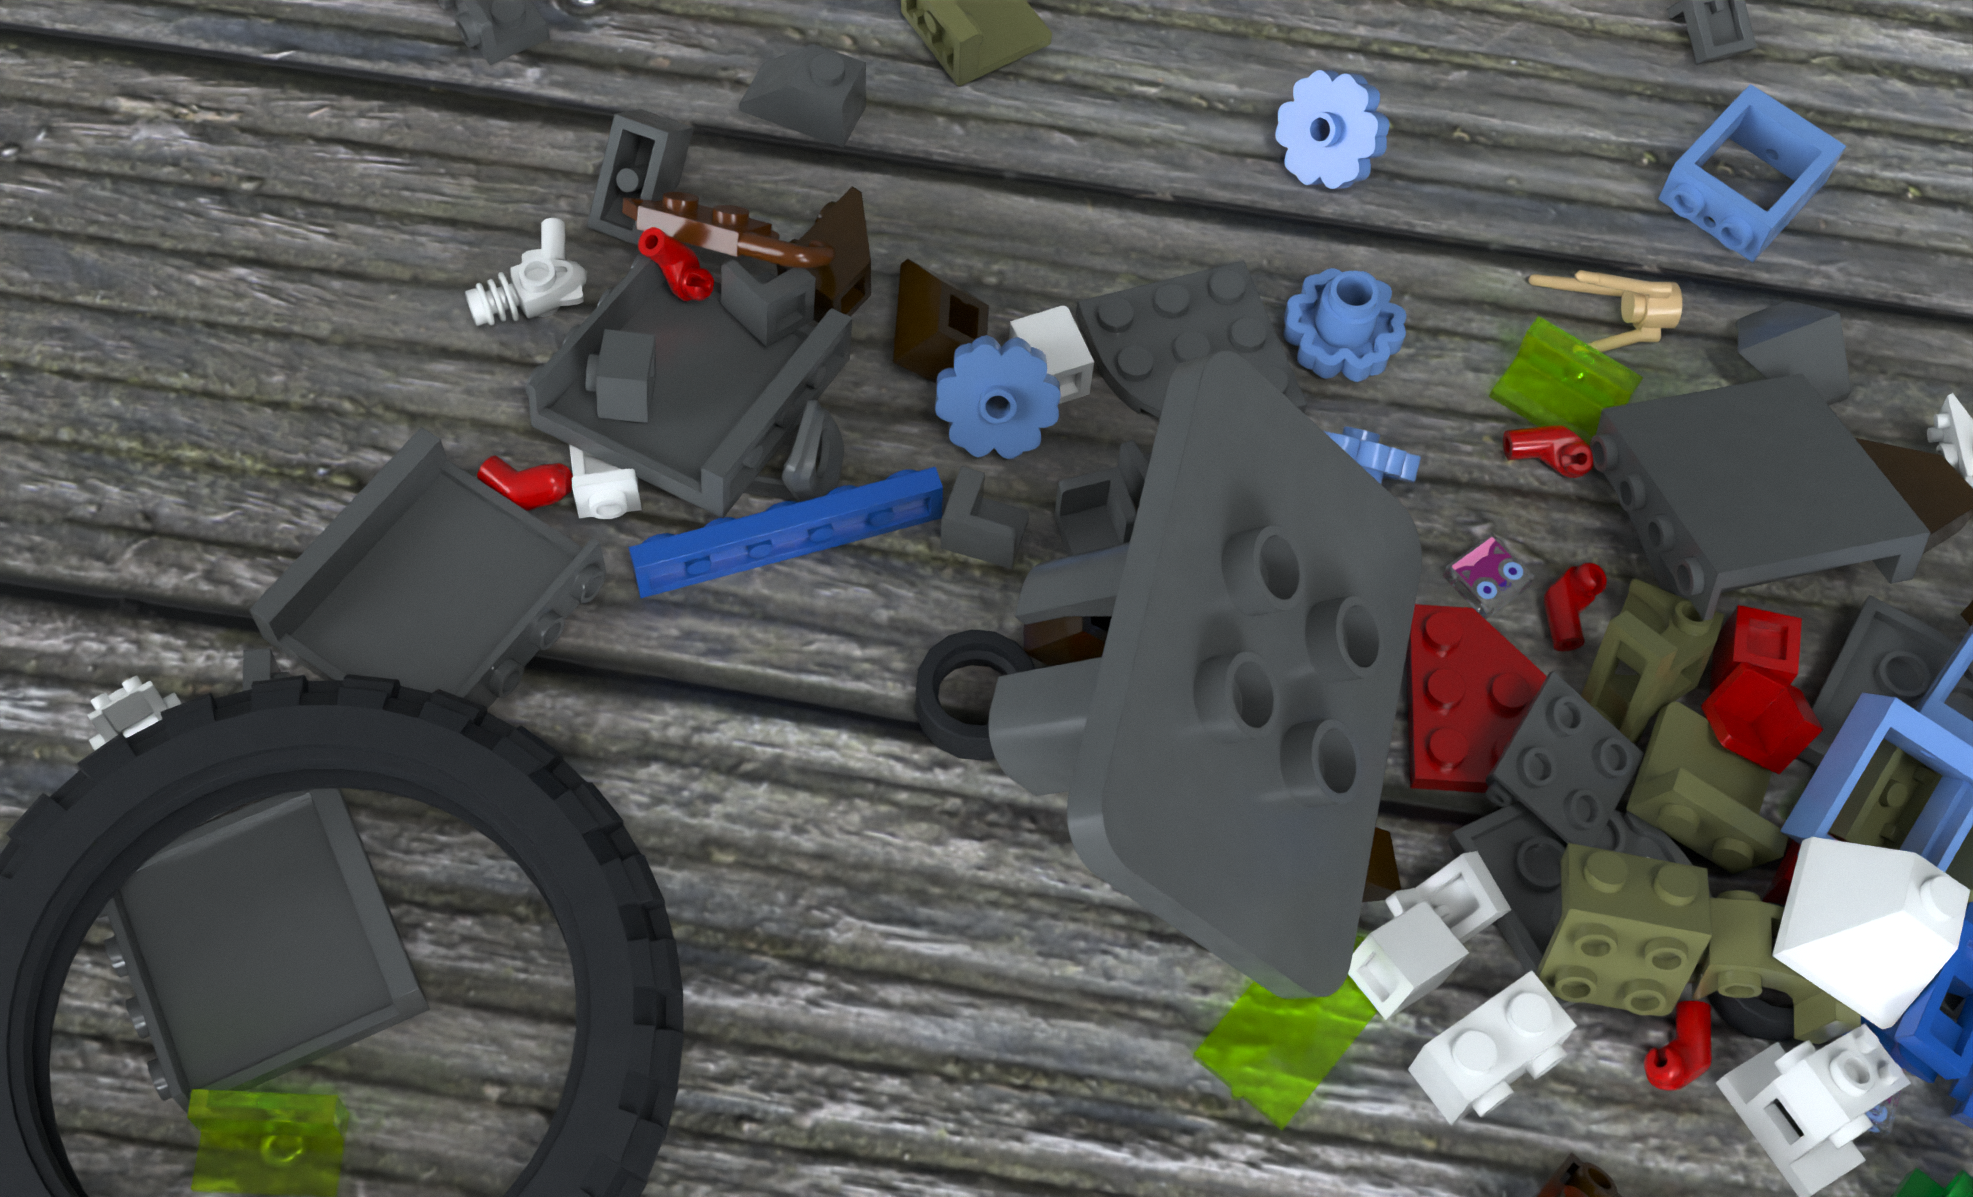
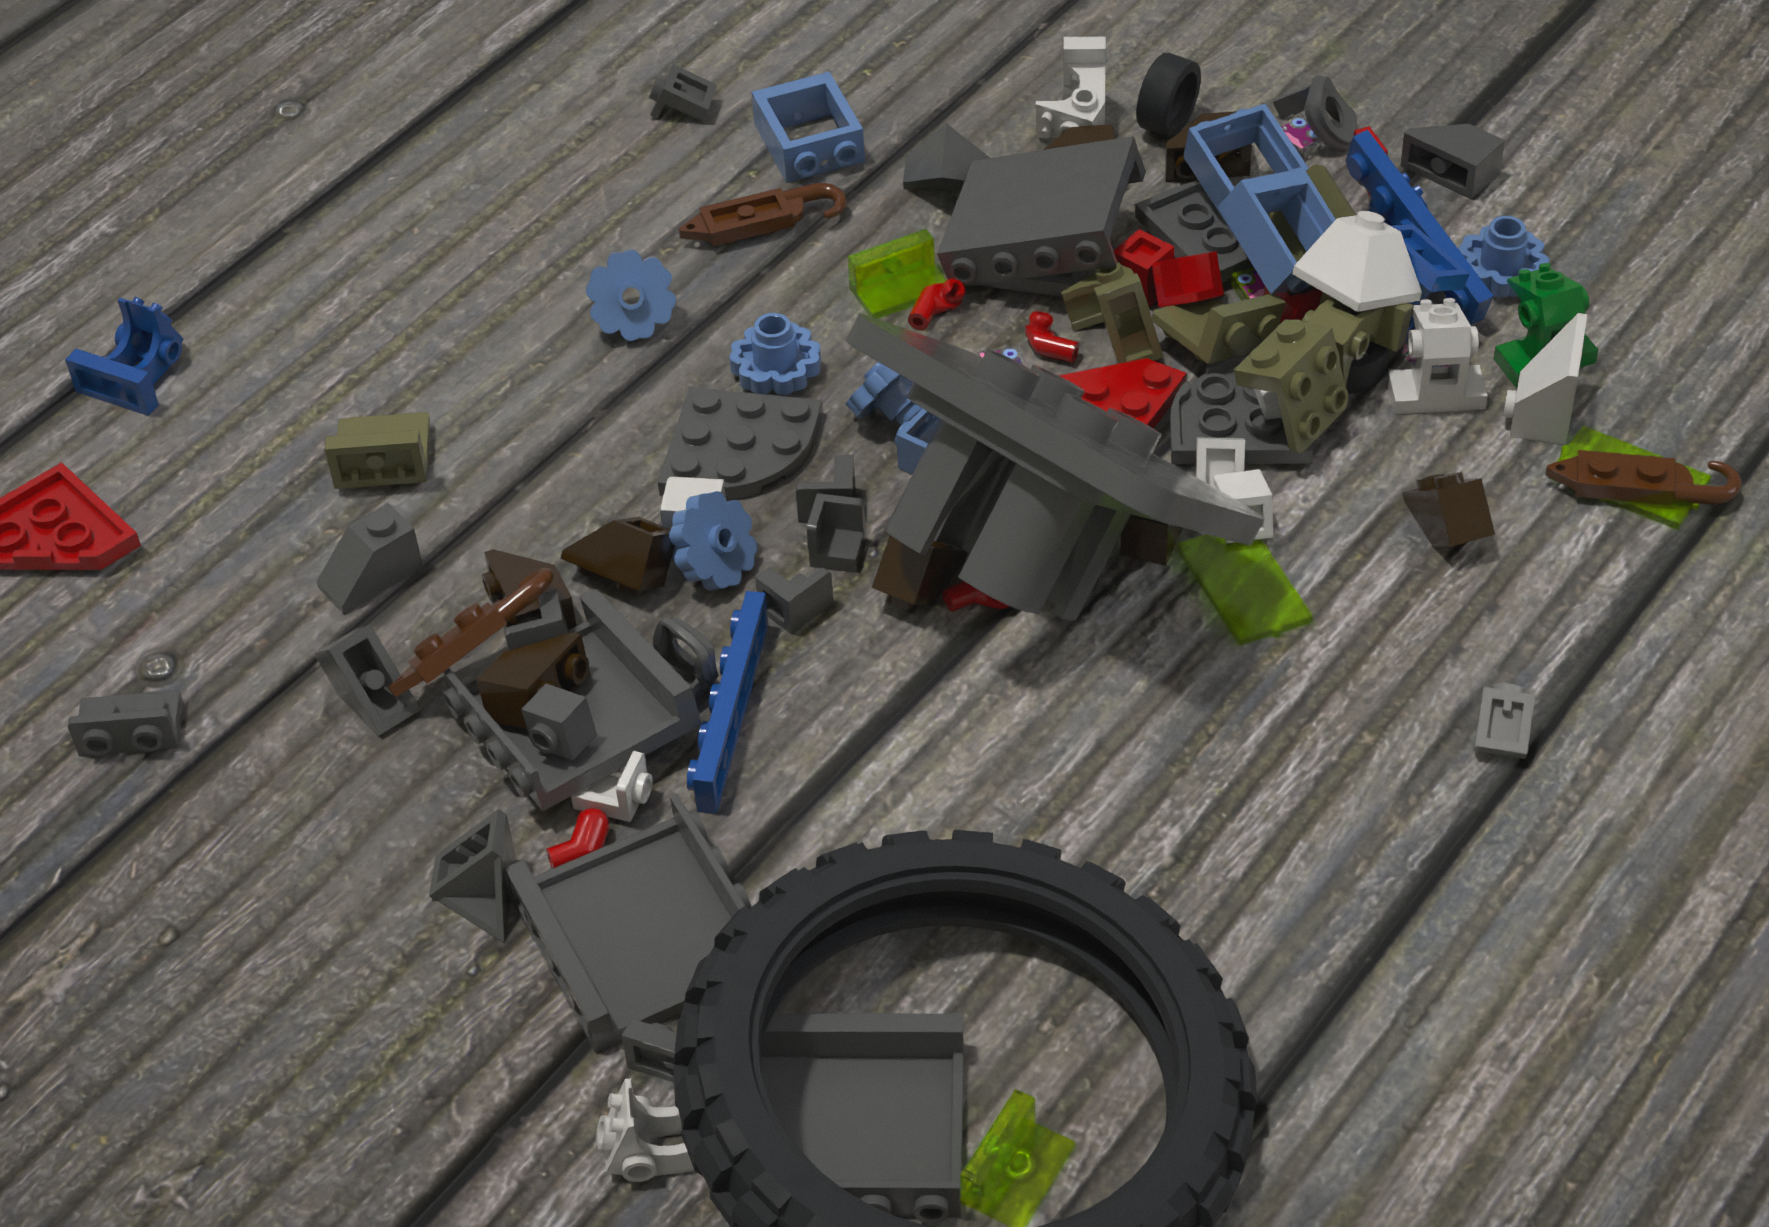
camera: 55 degrees left, 15 degrees down
white piece [465,218,587,326] -> none
red arm [638,227,714,301] -> none
black tyre [915,629,1035,761] -> none
white brick [1408,970,1577,1126] -> none
dark grey hinge [1485,671,1645,847] -> none
tan plant [1529,270,1682,358] -> none
red arm [1644,1001,1712,1091] -> none
none -> dark grey slope [429,809,517,943]
none -> dark brown slope [477,632,591,729]
none -> reddish brown plate [679,183,847,247]

